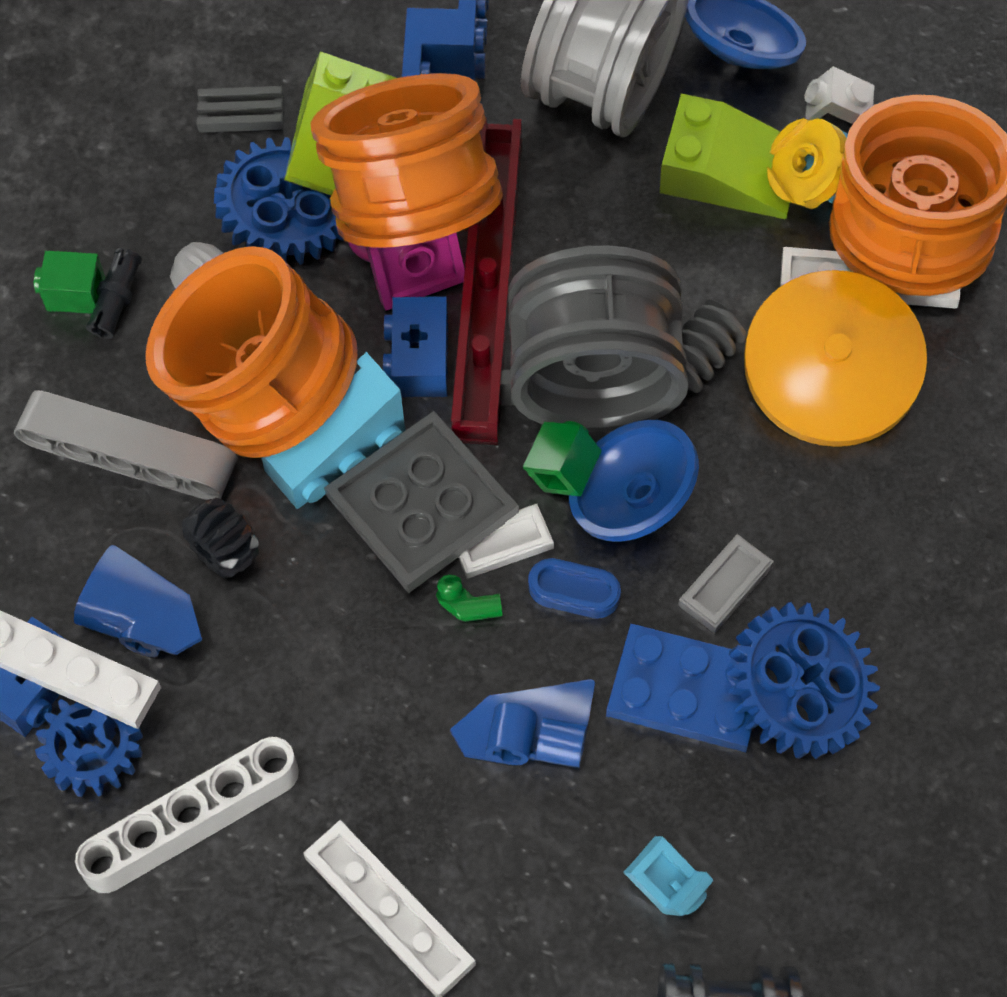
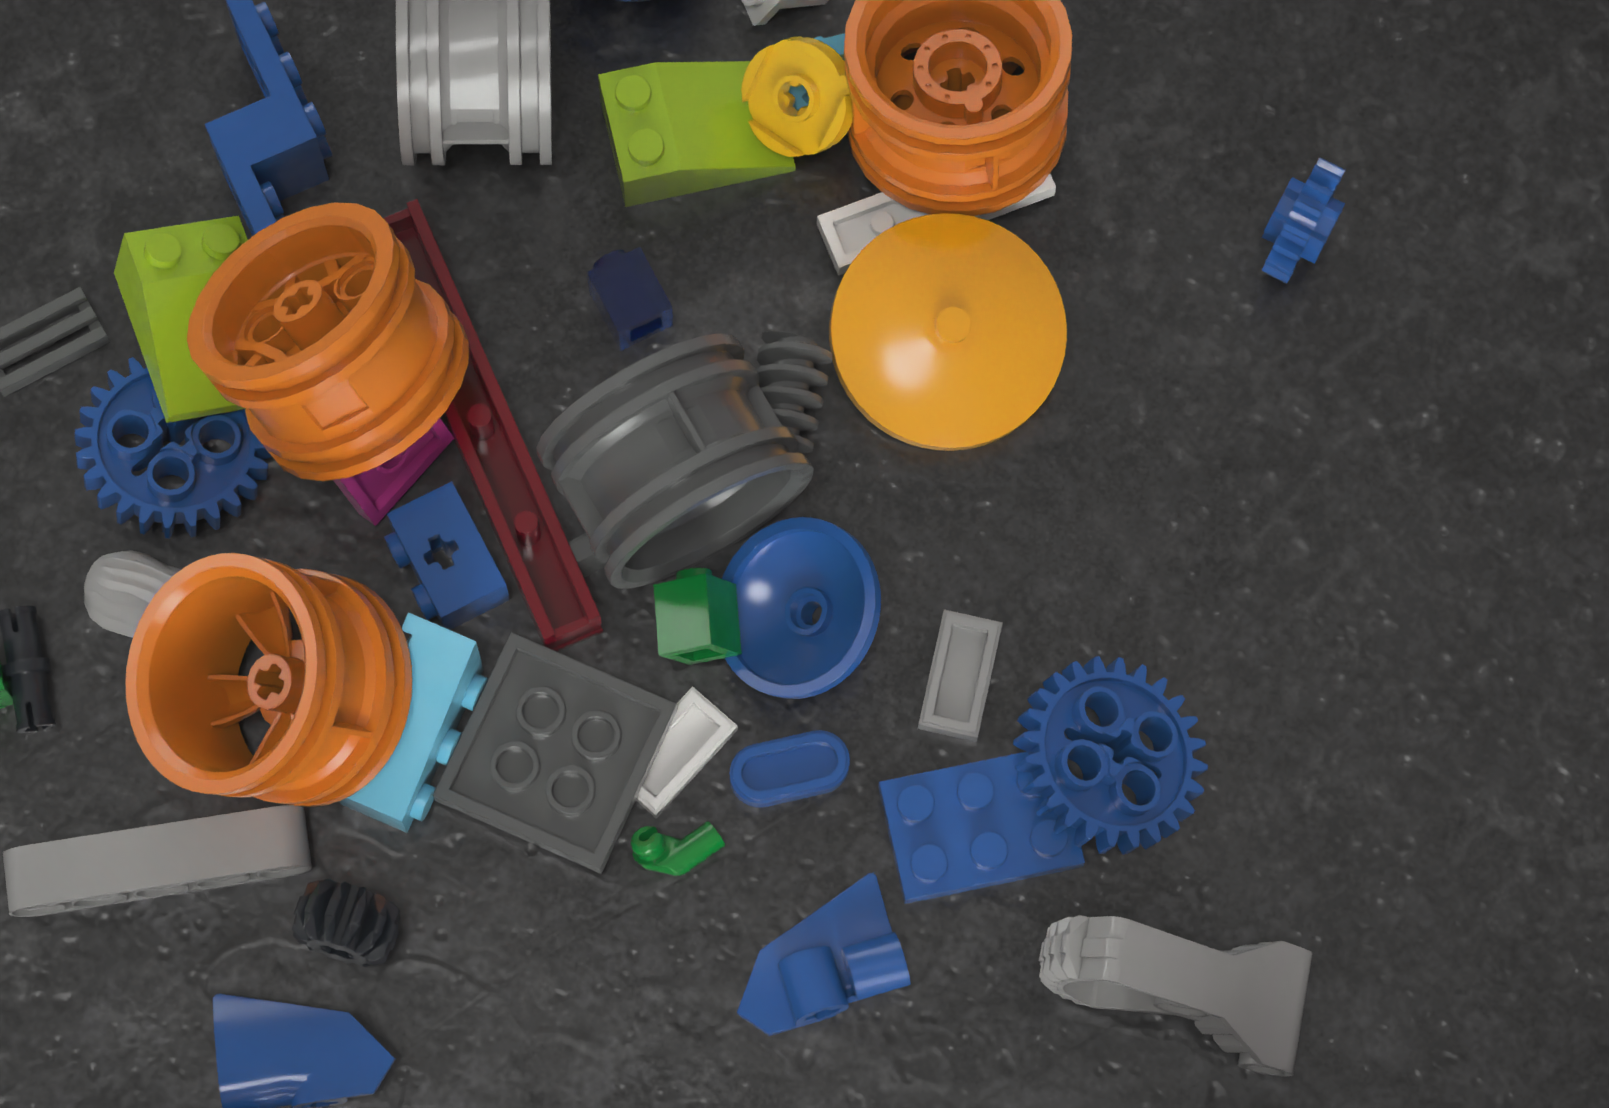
camera: 35 degrees left, 10 degrees up
medium azure bracket [623,836,713,916] -> none
none -> clear blue brick [587,247,673,351]
none -> light grey arm [1039,915,1313,1077]

